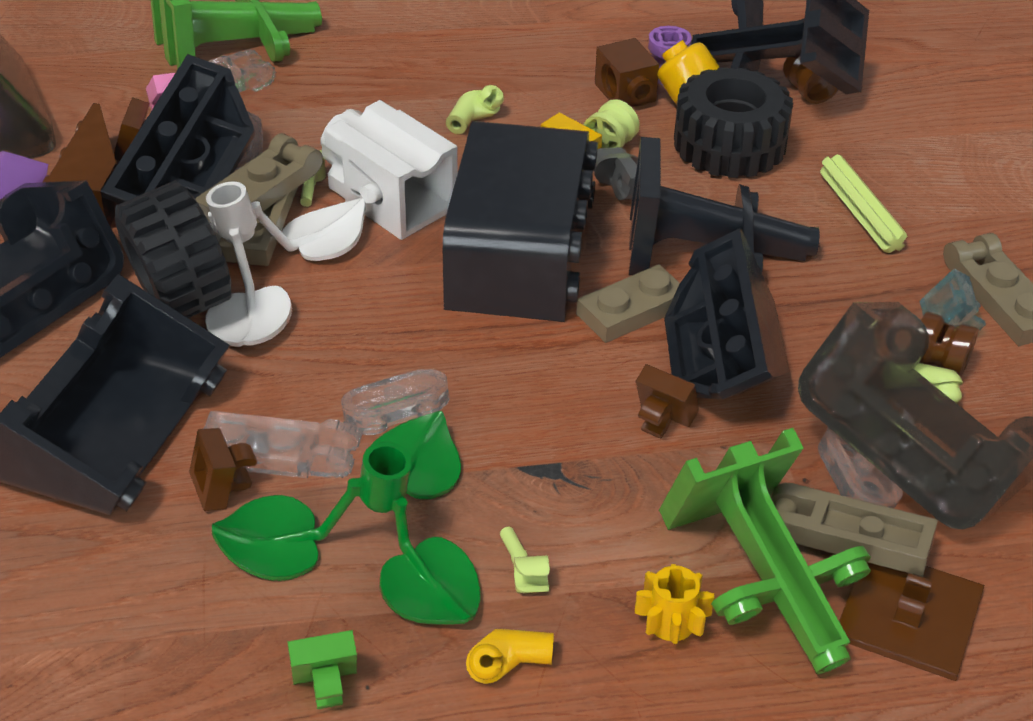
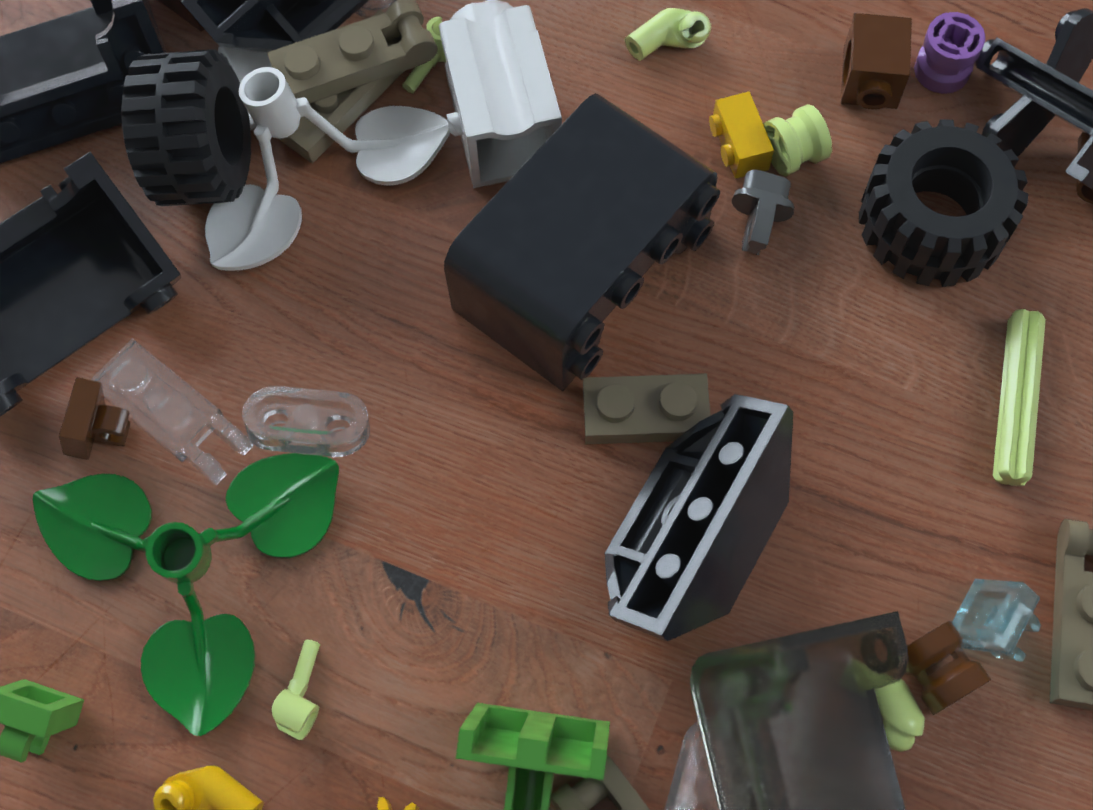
camera: 35 degrees right, 25 degrees up
black piece [629,137,820,275] -> none
reddish brown tile [635,364,699,439] -> none
yellow head [657,40,720,104] -> none

